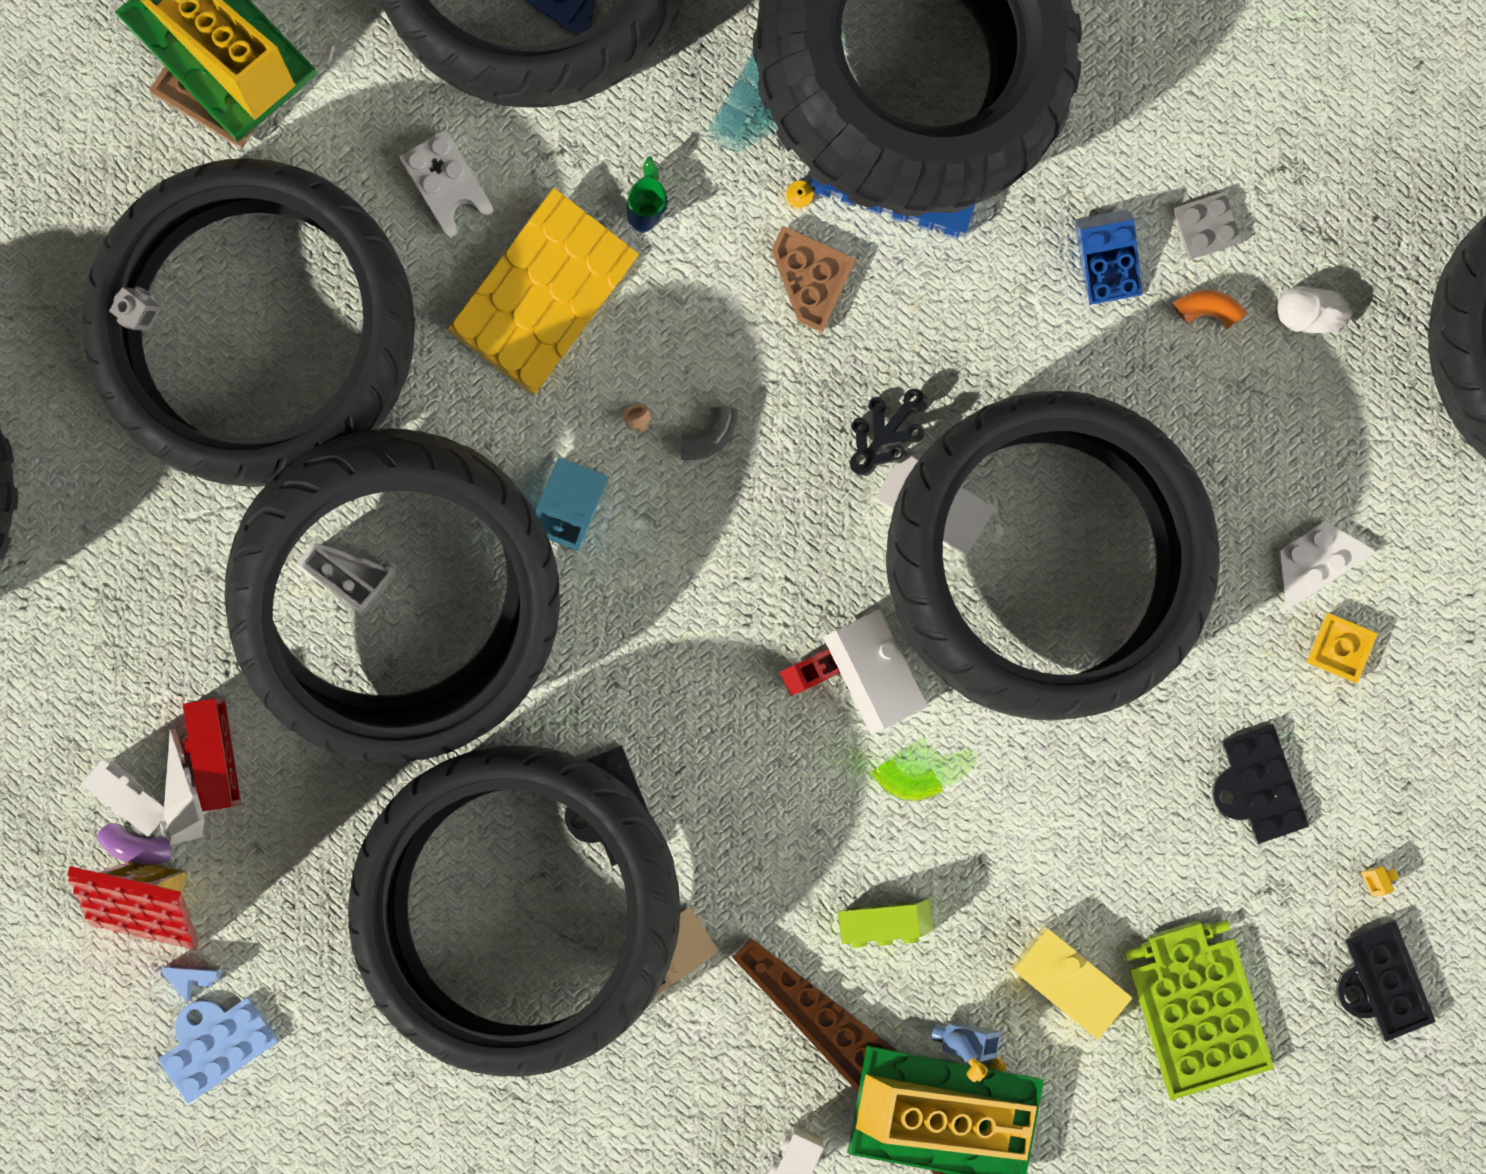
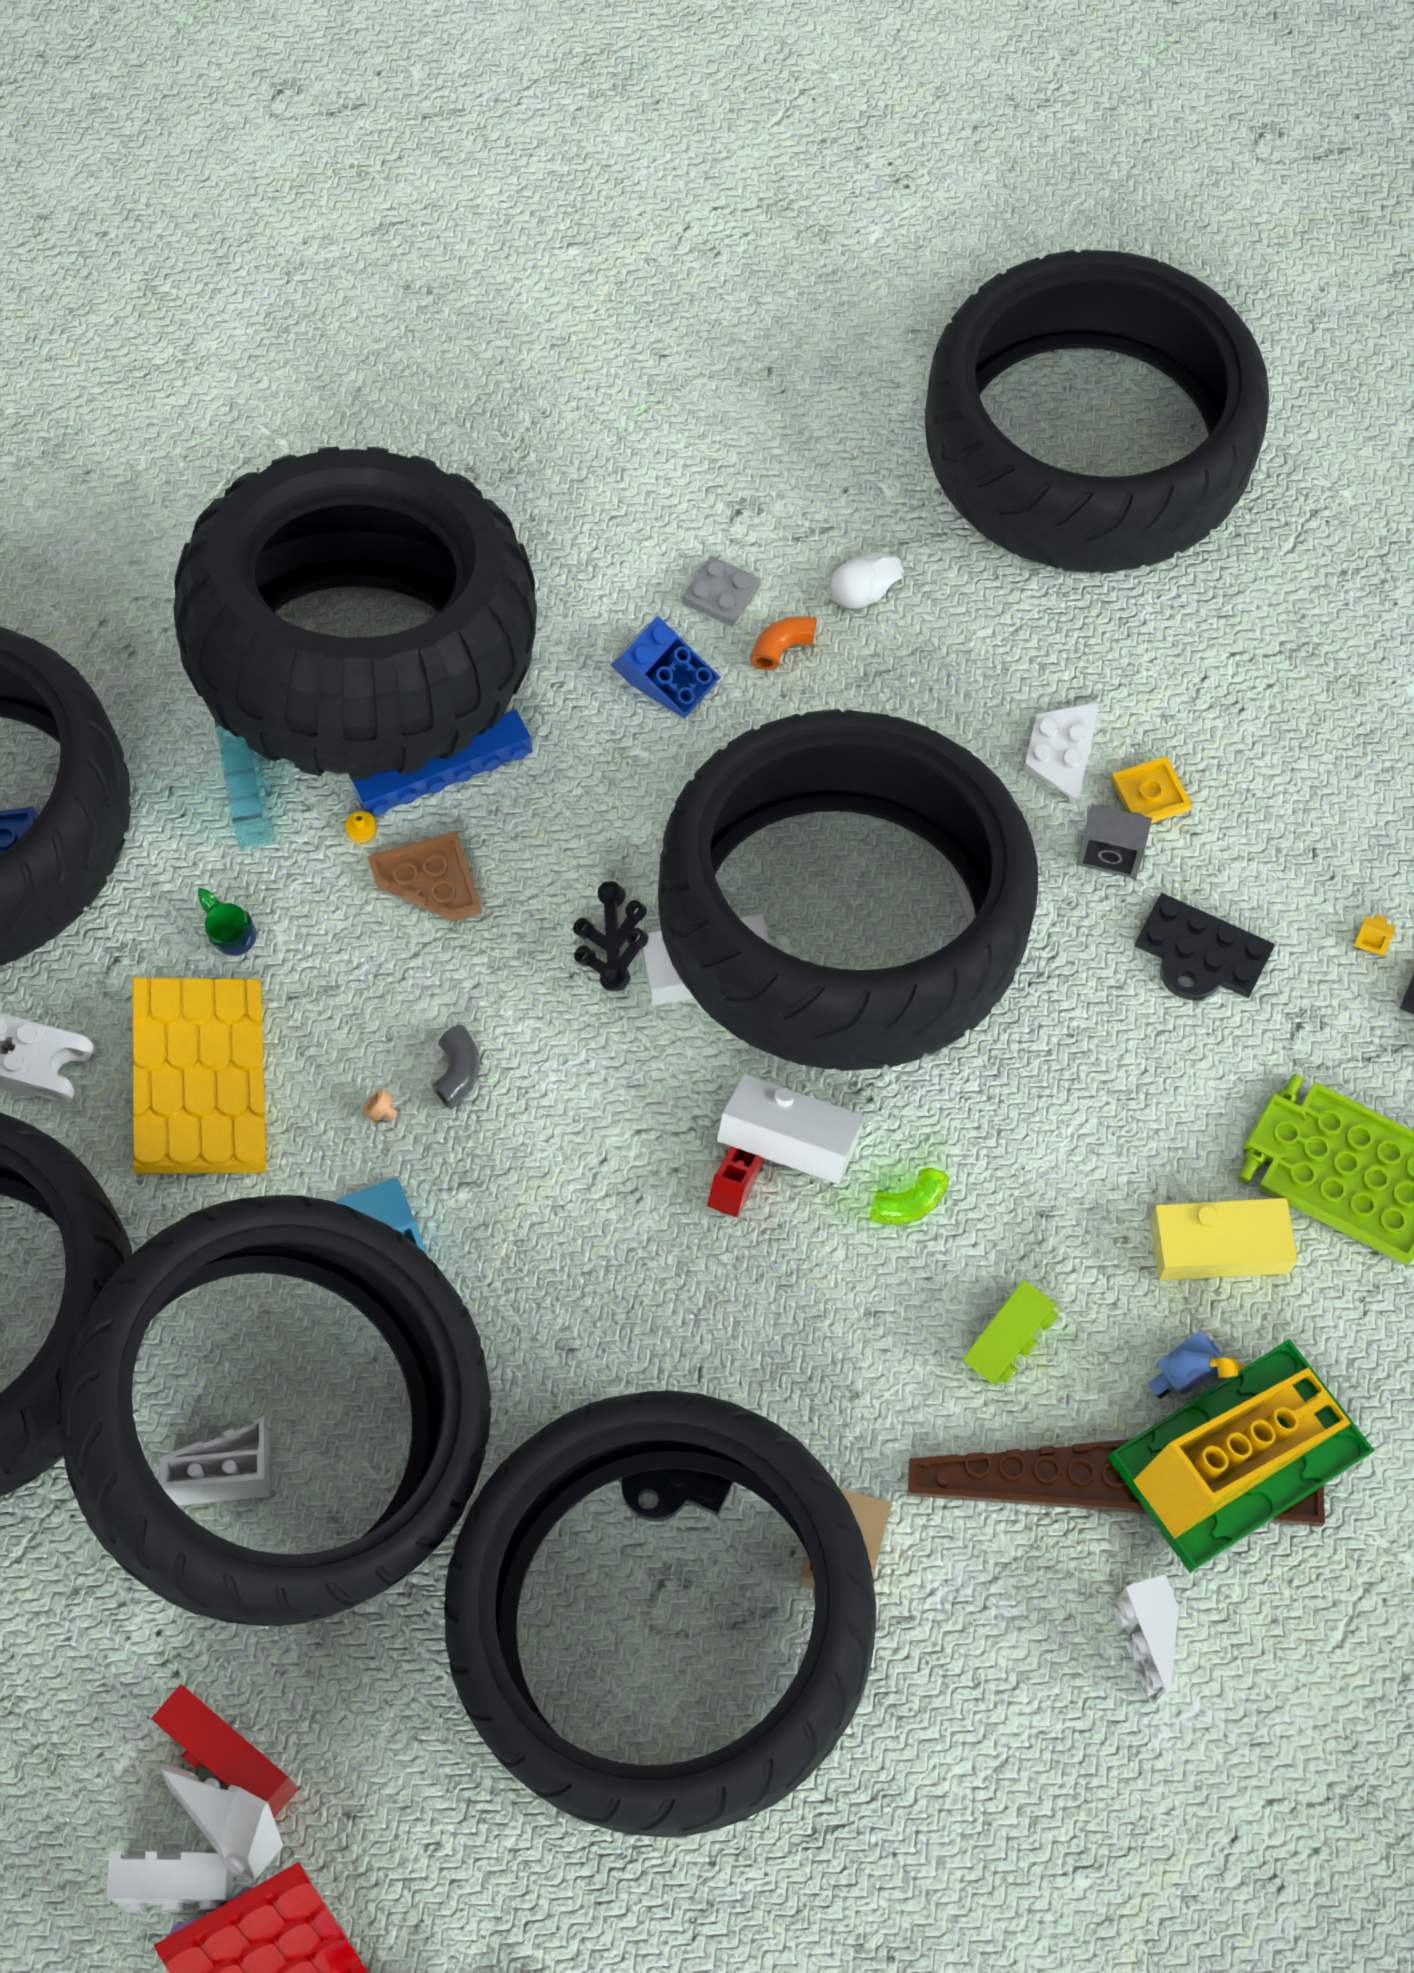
camera: 40 degrees left, 25 degrees down
none -> flat silver brick [1076,804,1152,879]

